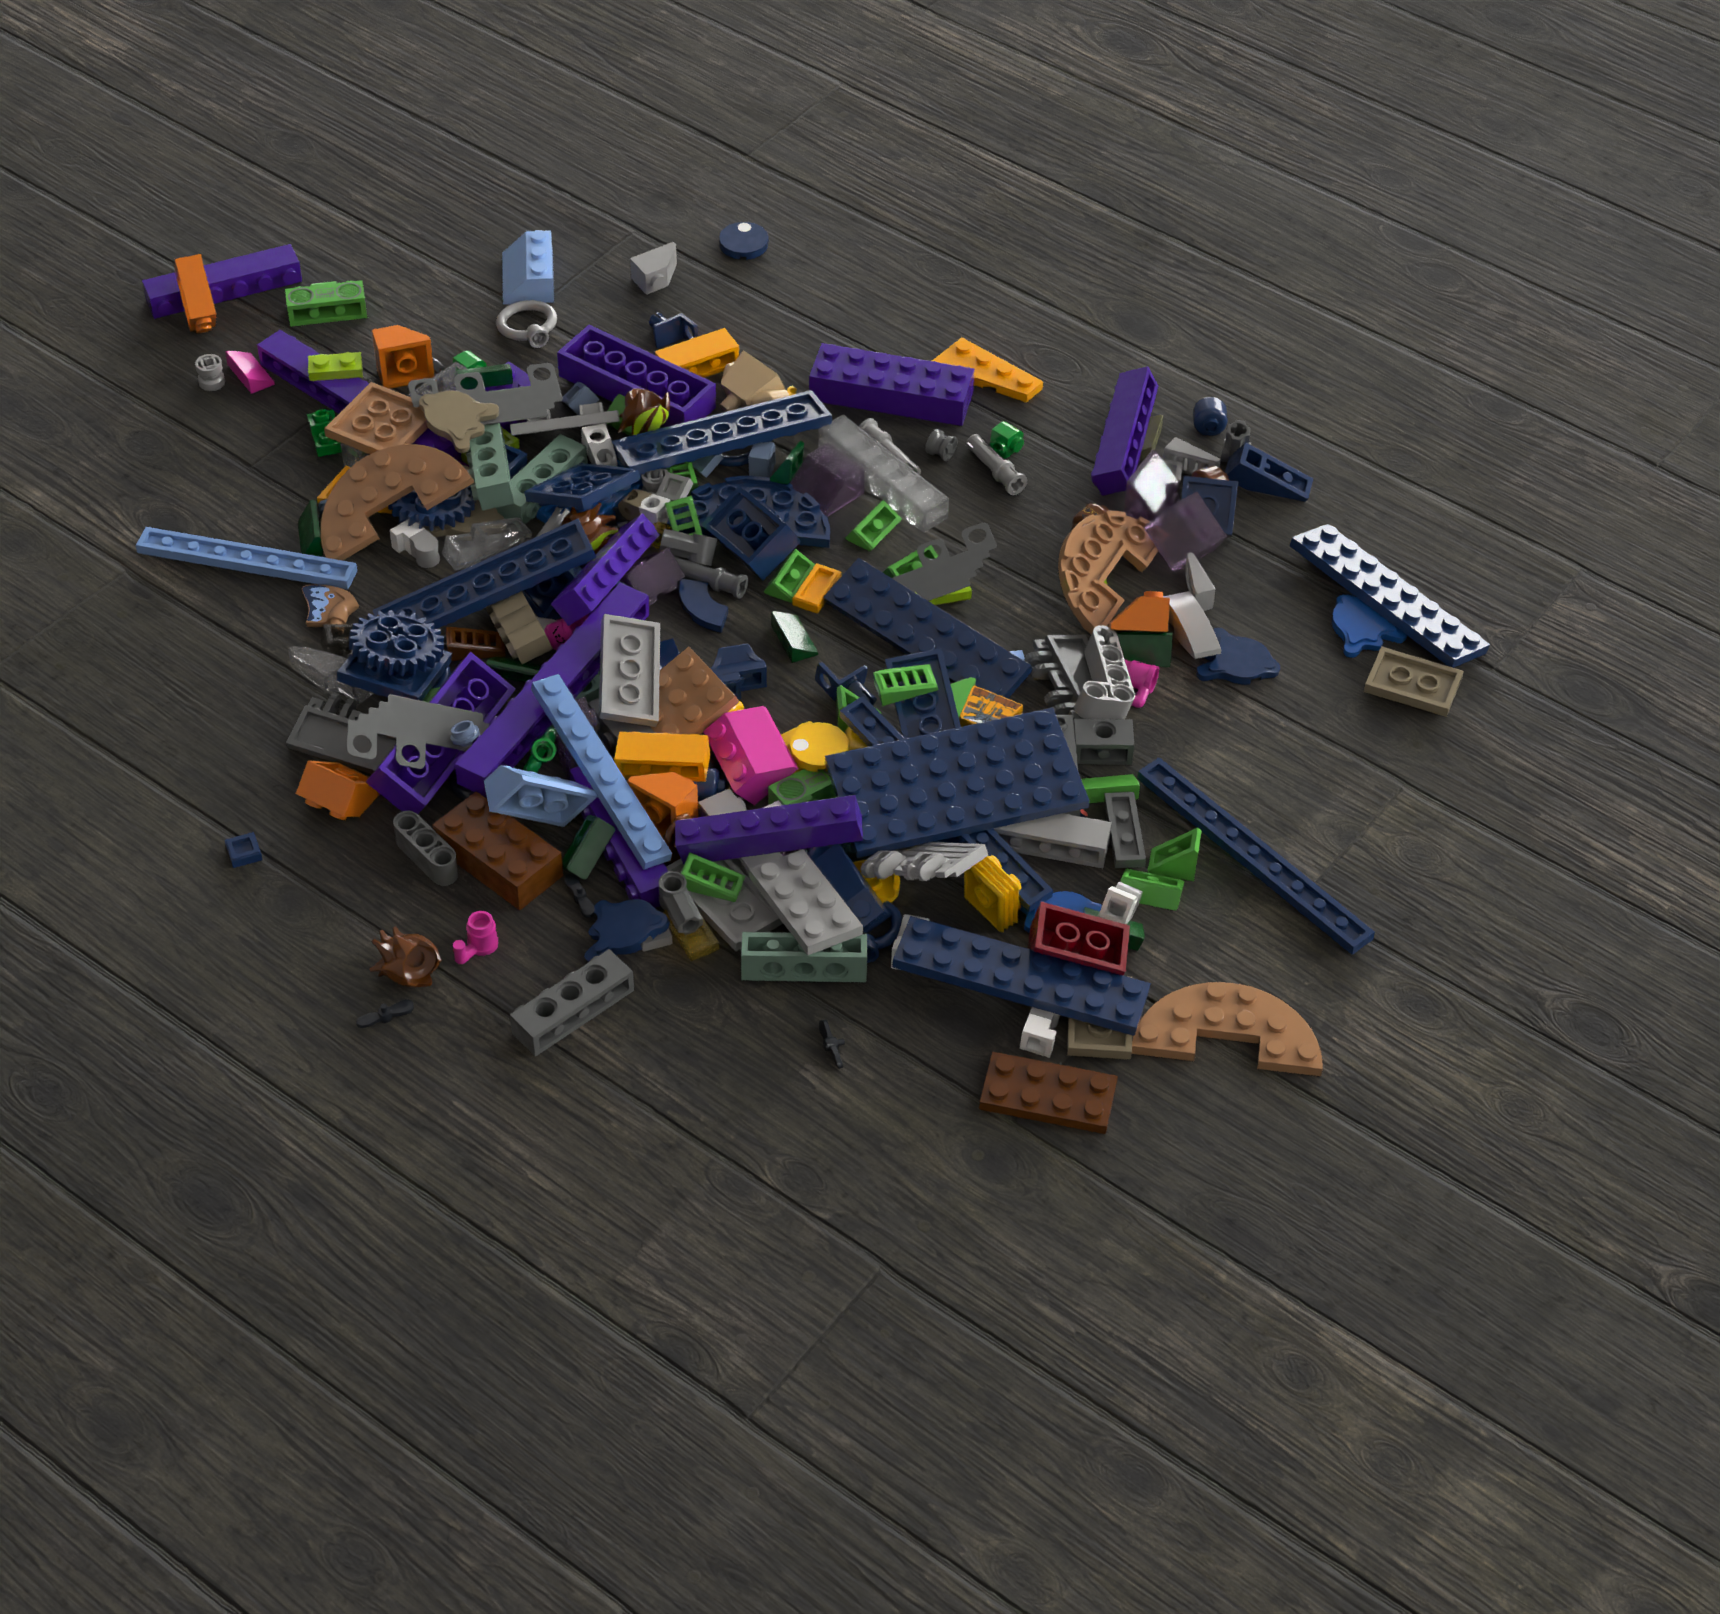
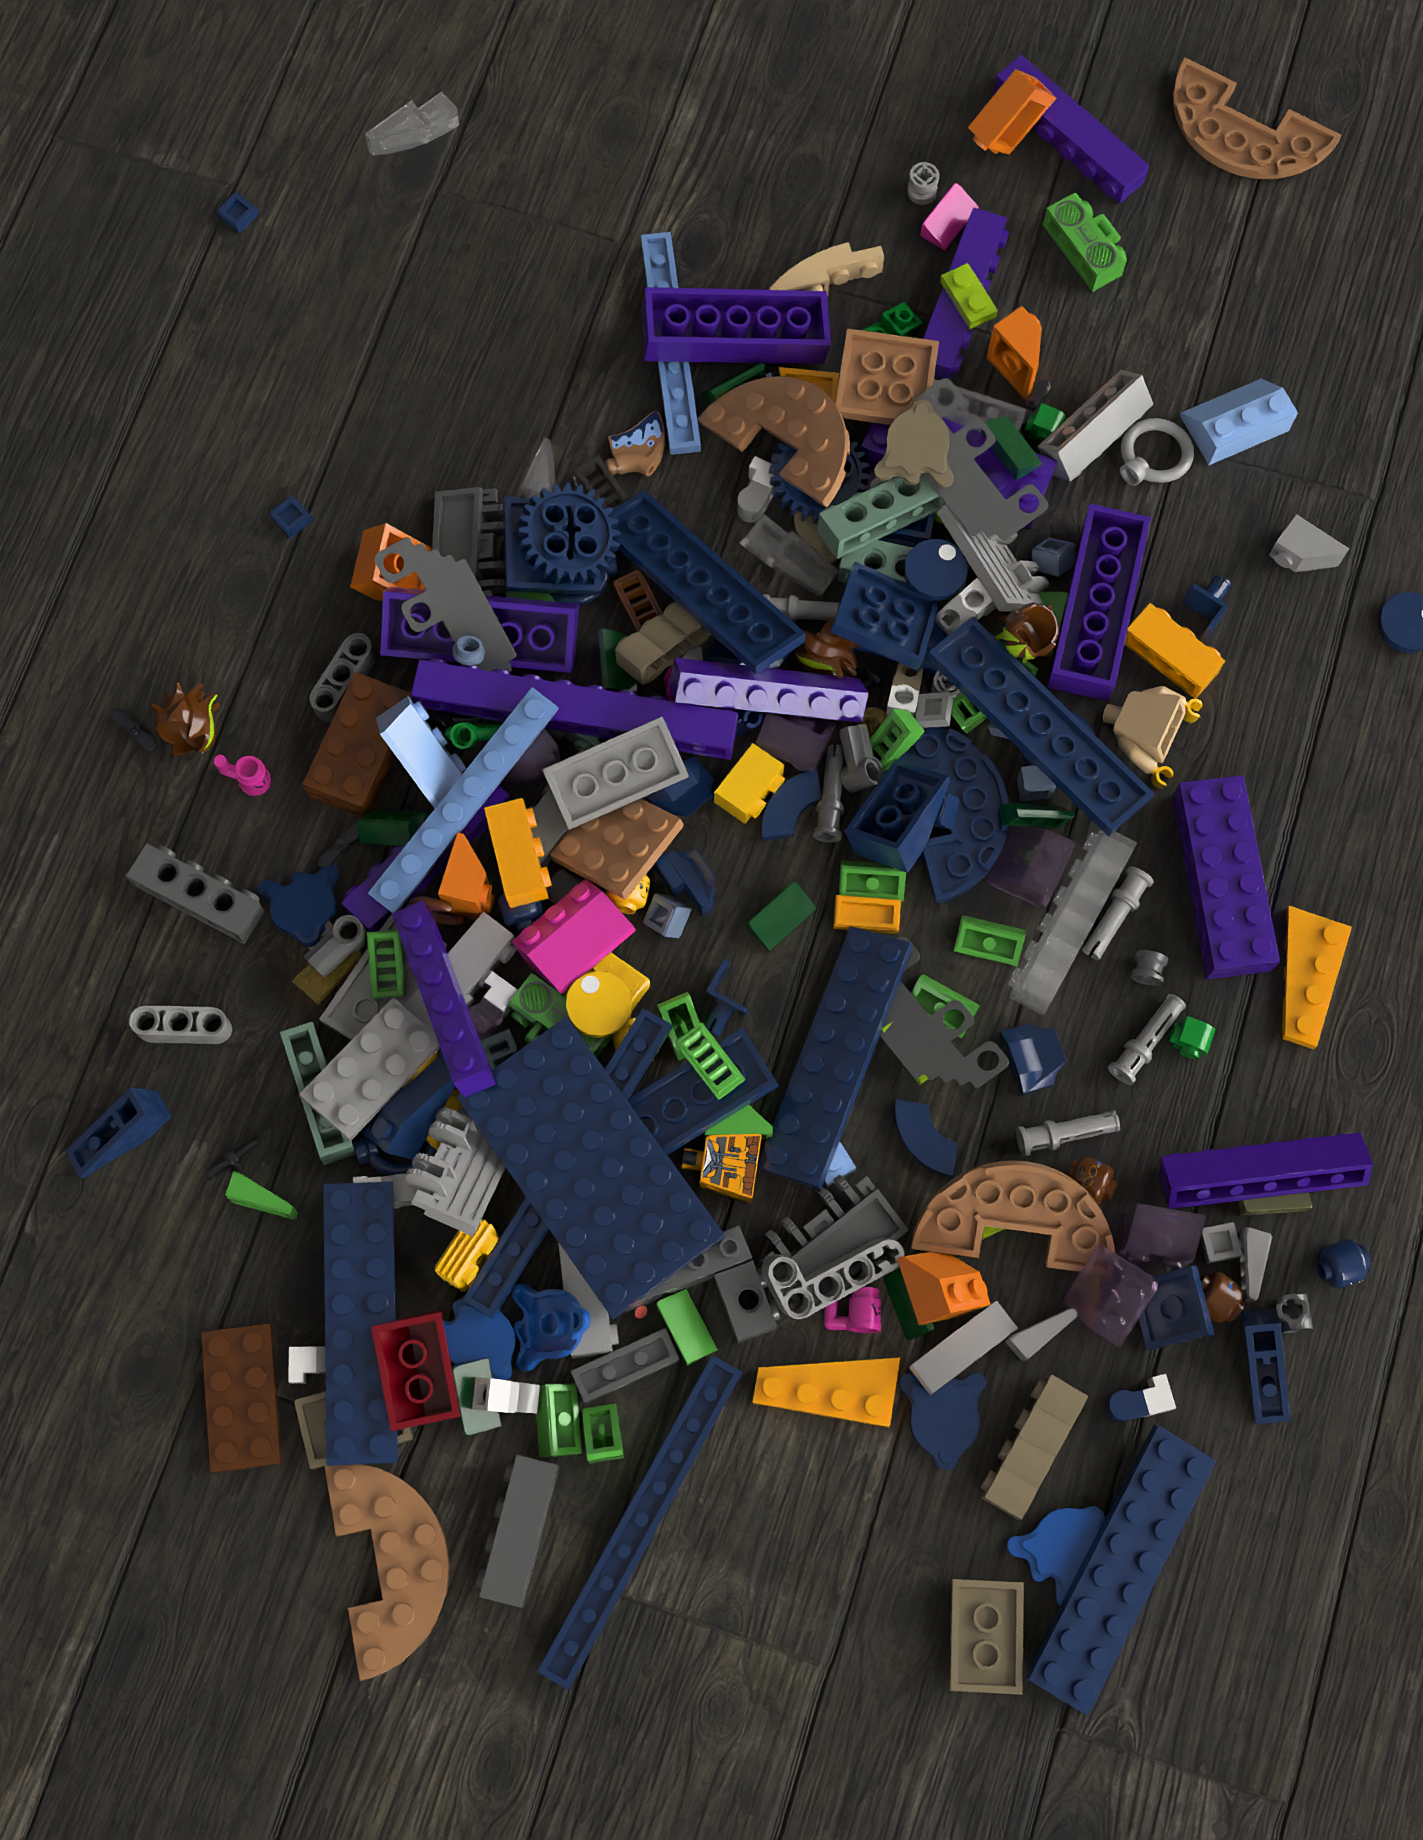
camera: 70 degrees right, 25 degrees up
none -> dark blue slope [65,1087,172,1178]
none -> light grey beam [129,1006,232,1044]
none -> bright green slope [226,1171,298,1220]
none -> dark grey brick [476,1455,559,1608]
none -> blue tile [512,1284,590,1371]
none -> dark purple brick [641,287,831,364]
none -> sand blue slope [643,893,692,938]
none -> yellow brick [714,743,785,824]
none -> light orange wing [753,1358,900,1428]
none -> tan slope [769,242,884,296]
none -> dark blue tile [894,1099,957,1178]
none -> dark blue tile [904,539,967,601]
none -> dark tan brick [980,1374,1088,1520]
none -> dark blue slope [999,1023,1067,1096]
none -> light grey pin [1016,1110,1120,1157]
none -> light grey brick [1037,370,1153,481]
none -> leg [1105,1374,1176,1423]
none -> medium nougat plate [1173,58,1342,179]

